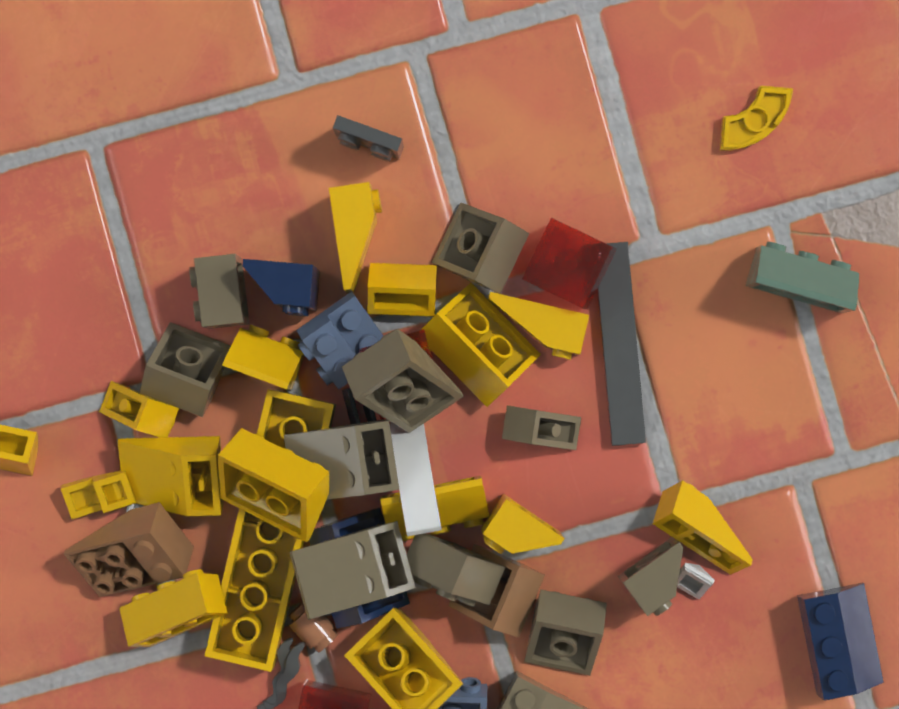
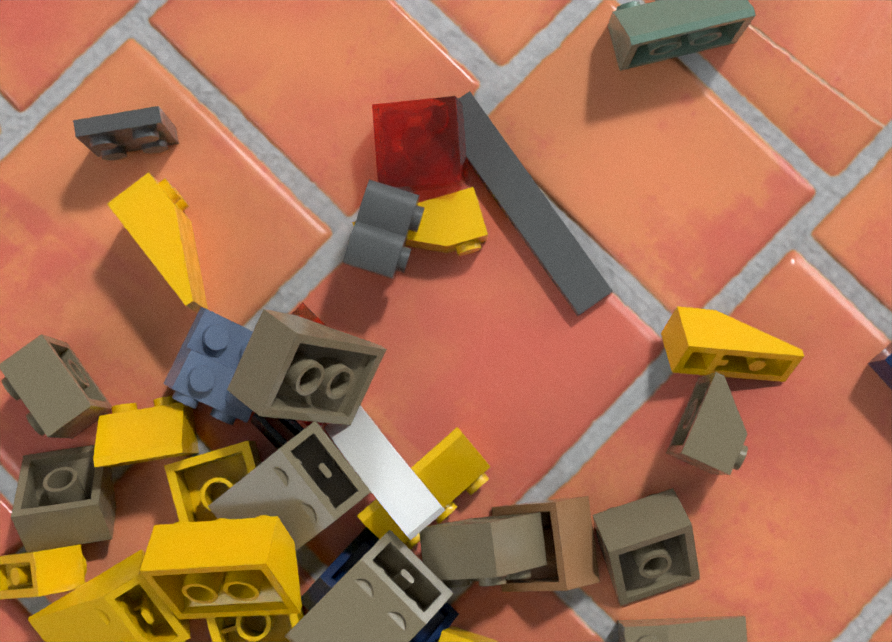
camera: 35 degrees left, 5 degrees down
dark blue slope [243,259,320,317] -> none
yellow brick [367,263,437,316] -> none
yellow slope [416,283,541,407] -> none
dark tan slope [432,202,529,294] -> none
yellow slope [481,494,565,554] -> none
dark tan slope [502,405,581,450] -> none
white slope [677,563,715,599] -> none
none -> dark grey brick [343,179,425,280]

